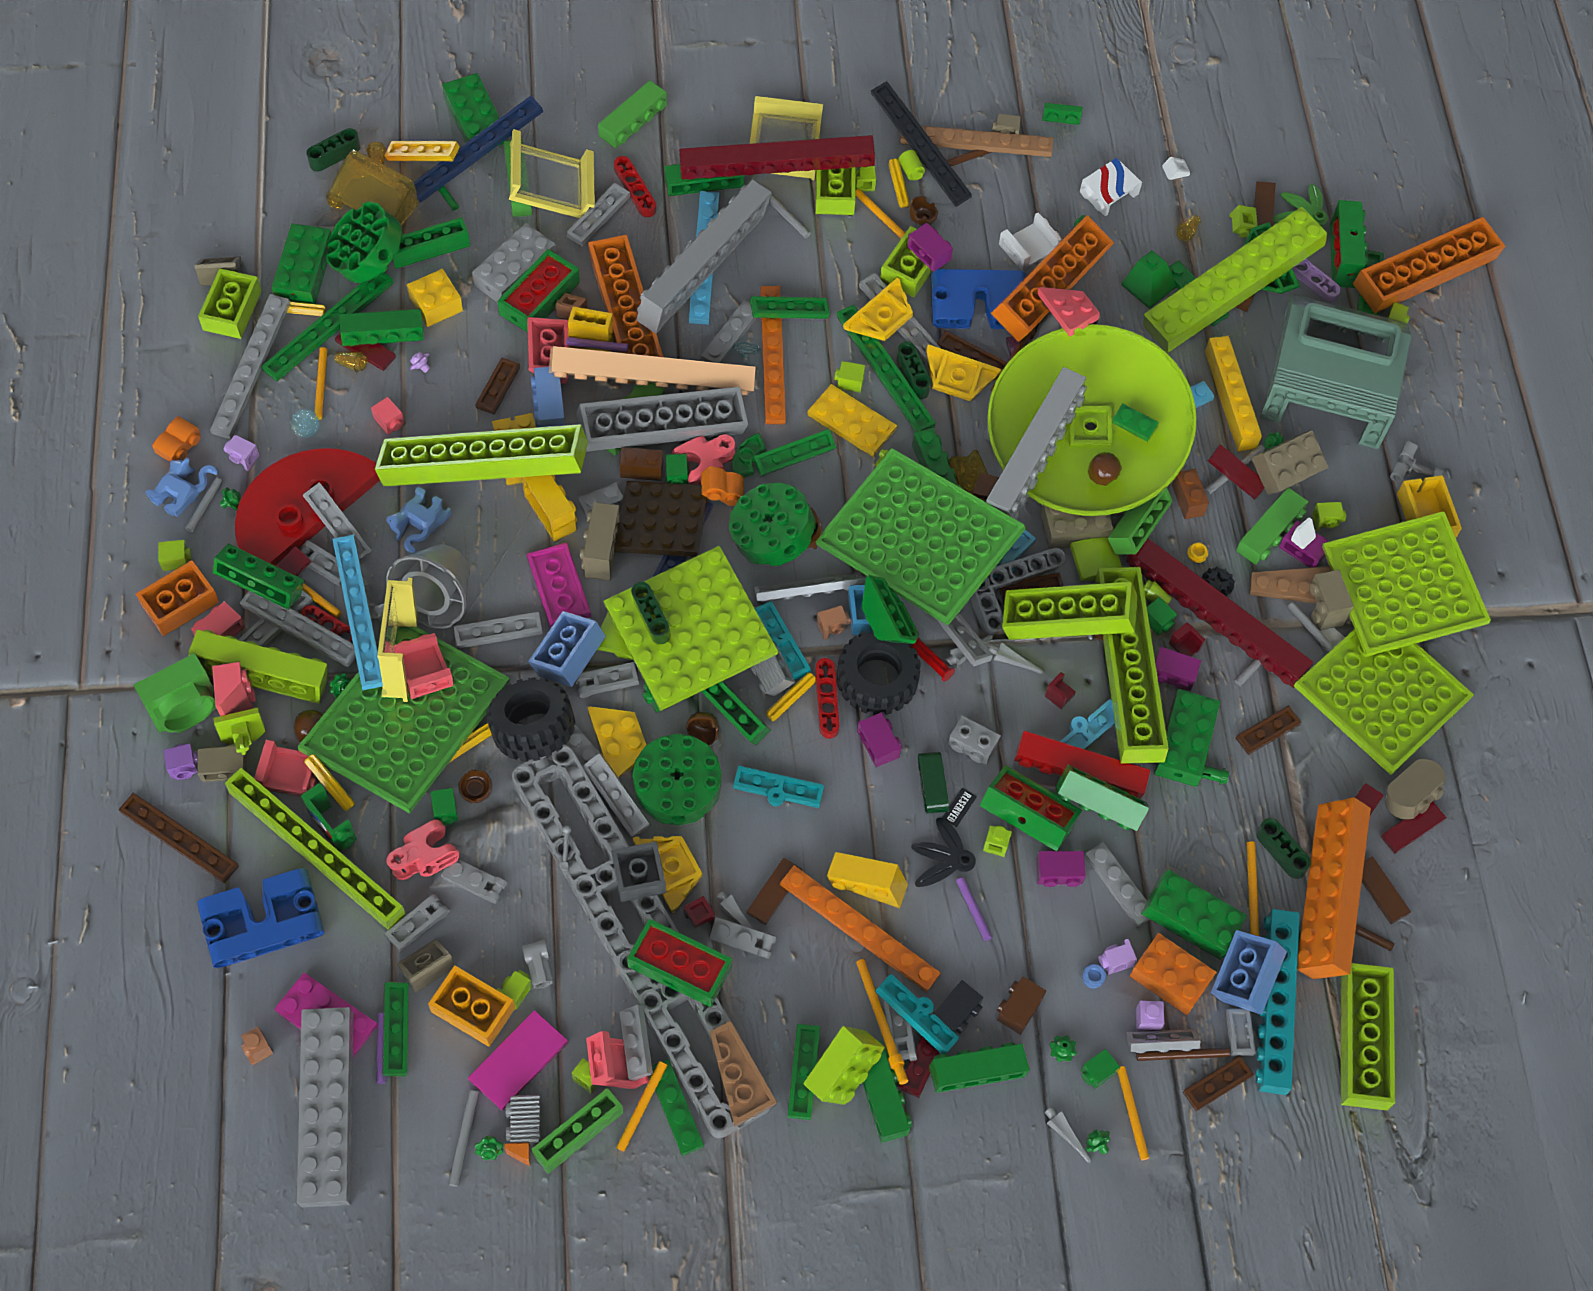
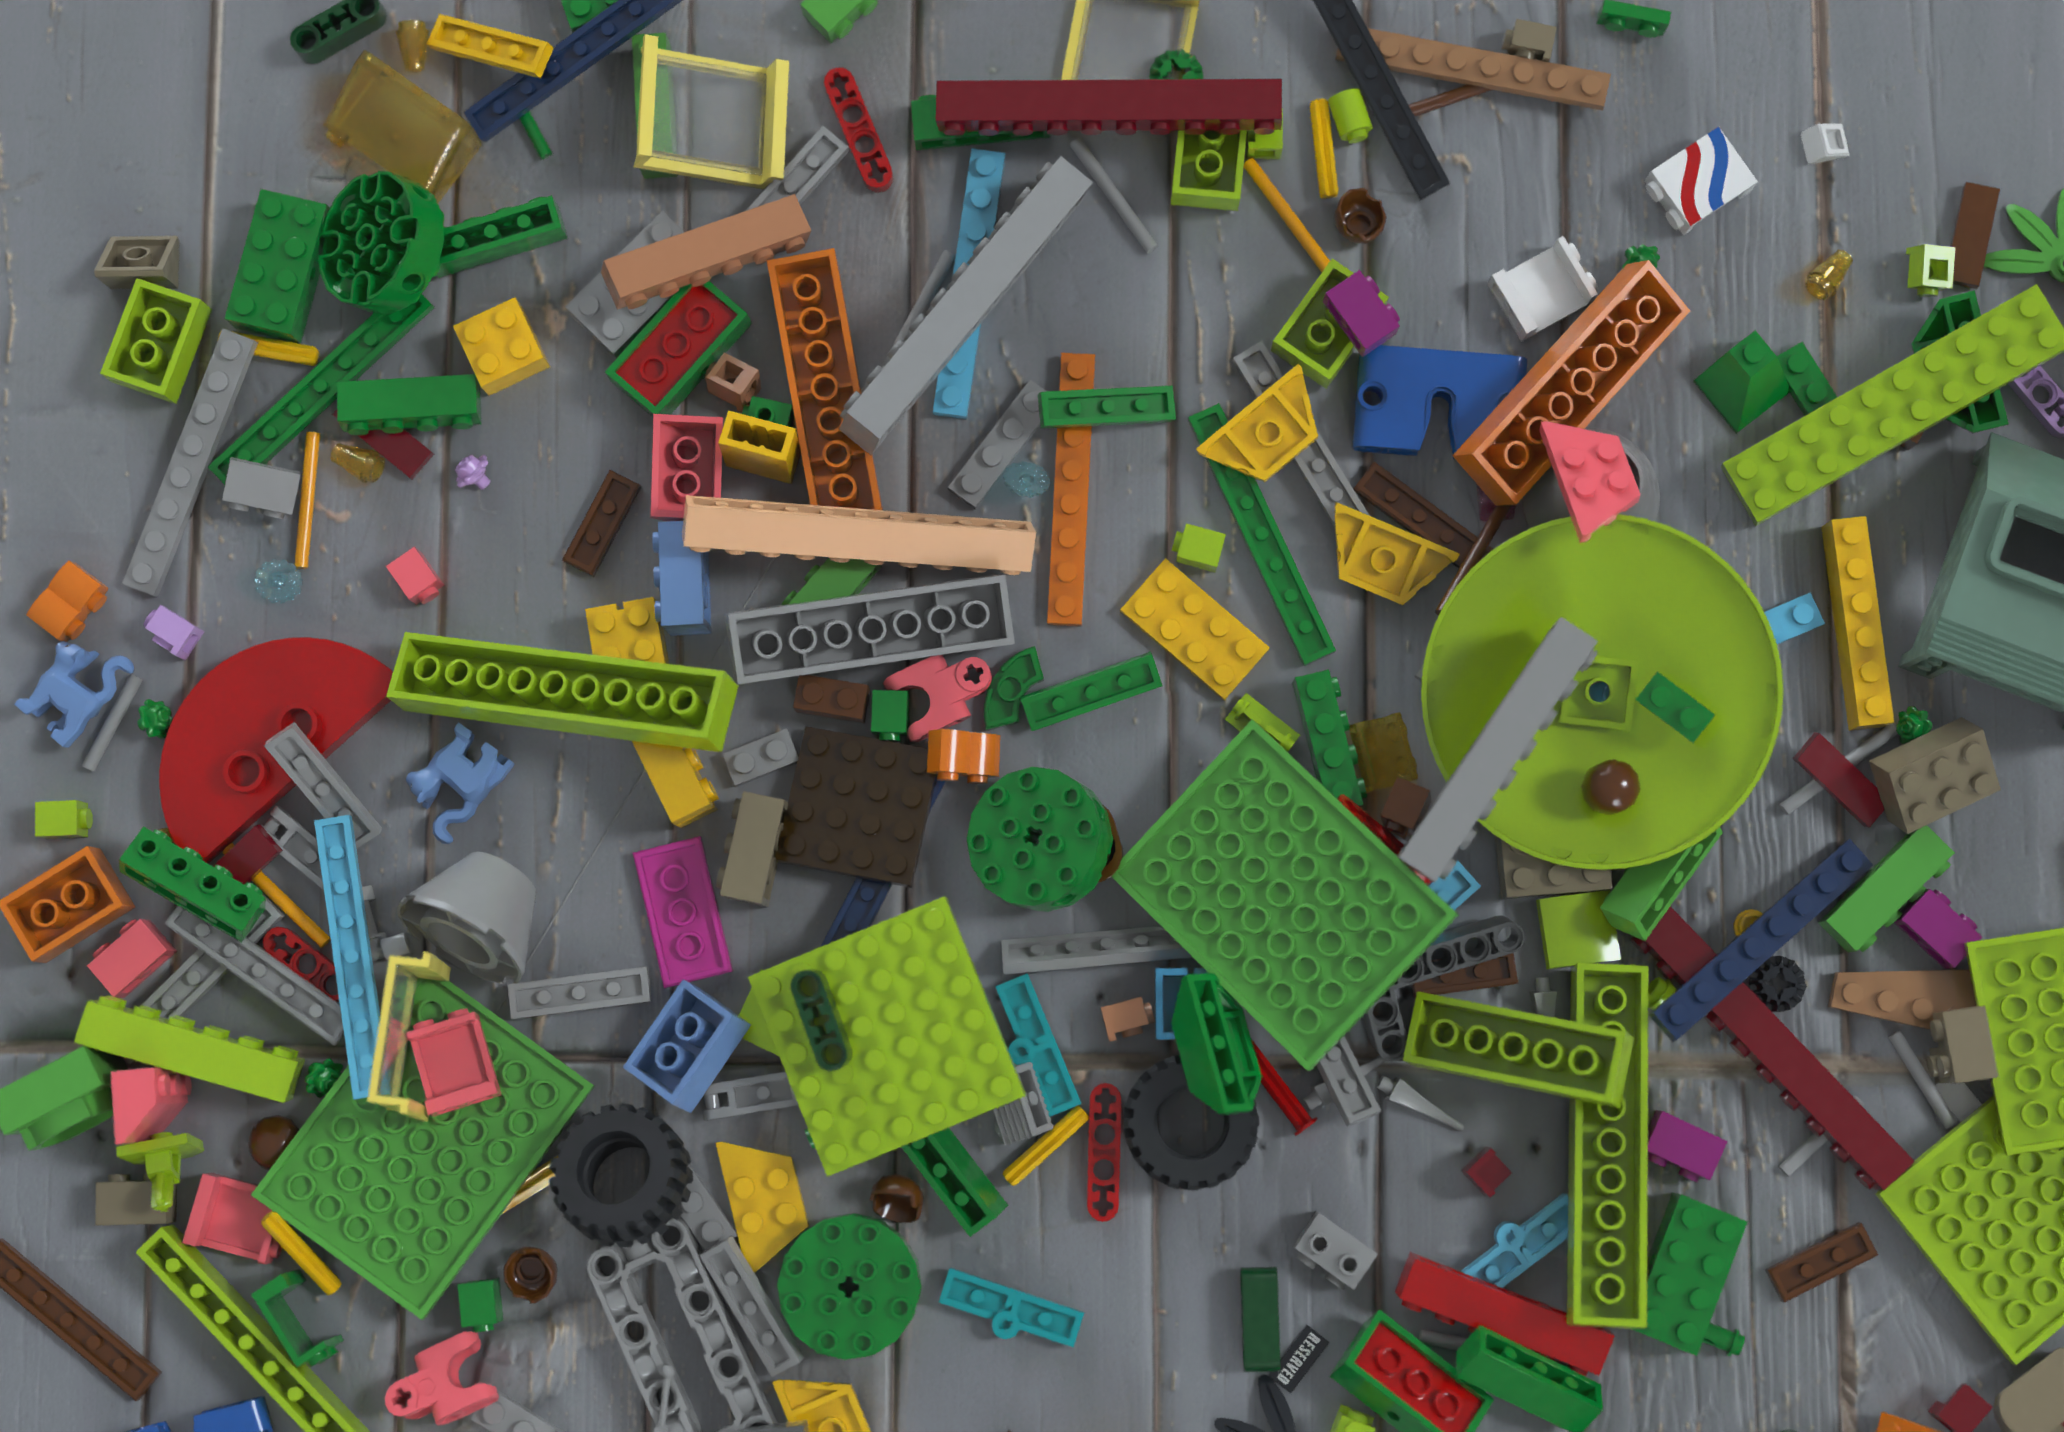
camera: 15 degrees right, 20 degrees up
medium lavender brick [163,744,198,780] -> none
medium lavender bar [566,337,628,352] -> none
magenta brick [857,713,902,767] -> none
dark green beam [896,341,931,400] -> none
green brick [1147,597,1177,636] -> none
dark red panel [1168,622,1205,657] -> none
dark orange brick [1172,468,1209,519] -> none
white slope [1291,517,1316,549] -> none
lime brick [1312,502,1346,531] -> none
none -> light grey brick [222,457,301,519]
none -> nougat brick [601,194,811,310]
none -> dark blue plate [1649,839,1873,1042]

